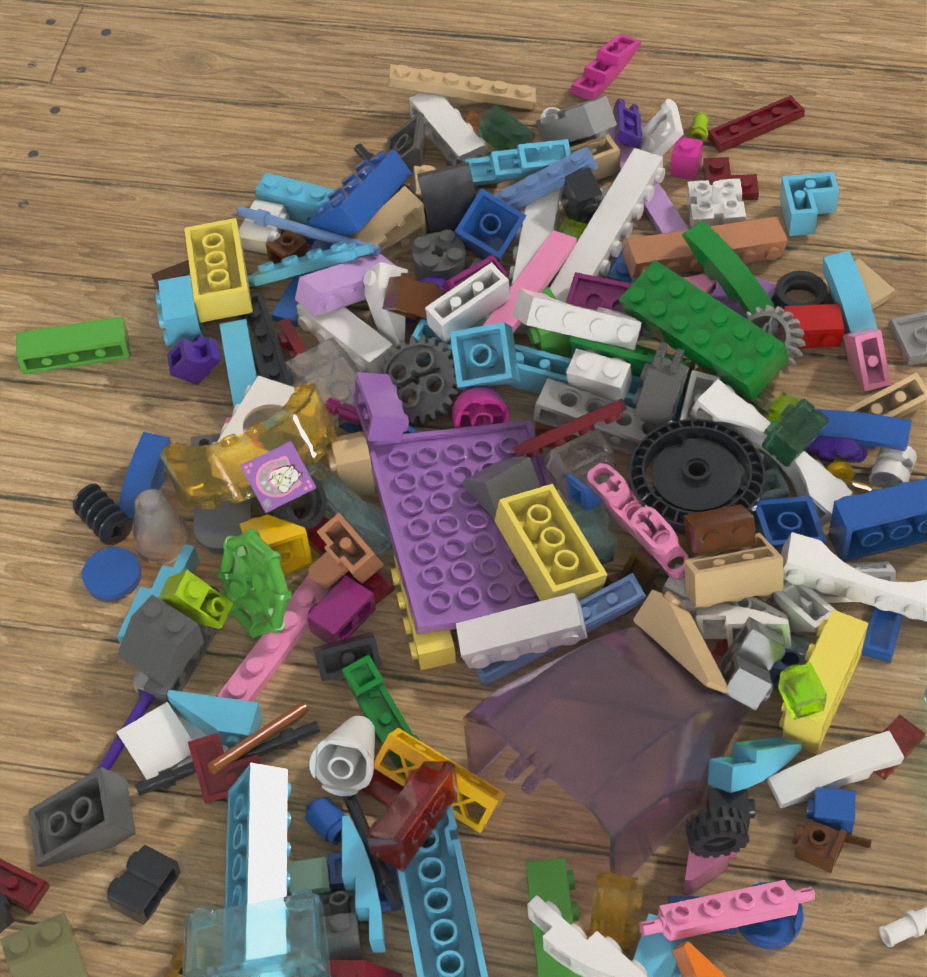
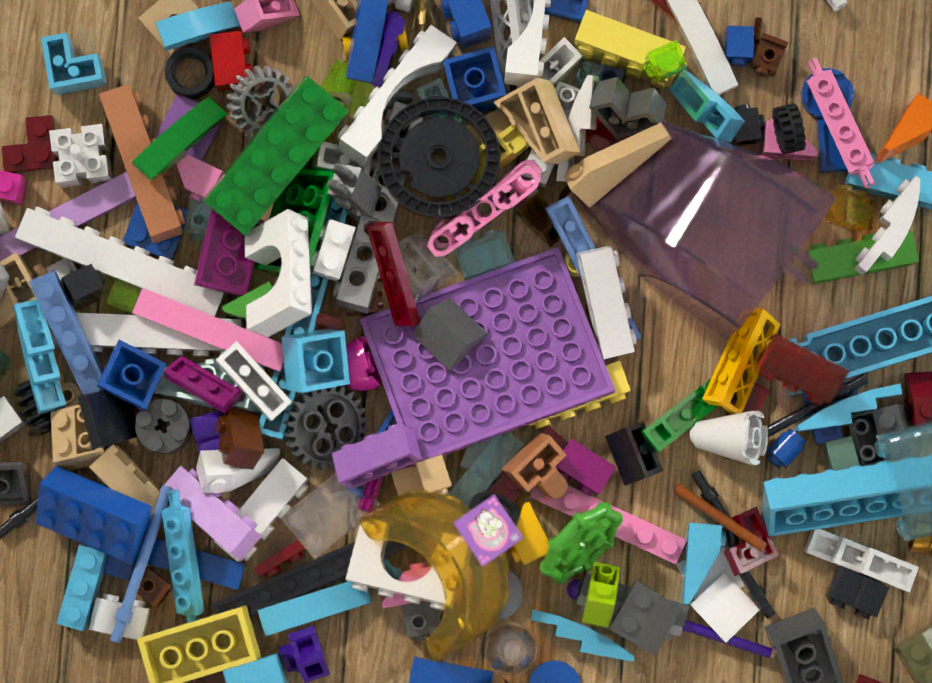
camera: 100 degrees left, 30 degrees up
light yellow brick [495,484,607,601] -> none
blue slope [566,474,602,511] -> none
reddish brown brick [684,504,756,556] -> none
clear green brick [762,399,829,467] -> none
none -> clear red tile [315,313,346,332]
none -> white slope [803,529,919,592]

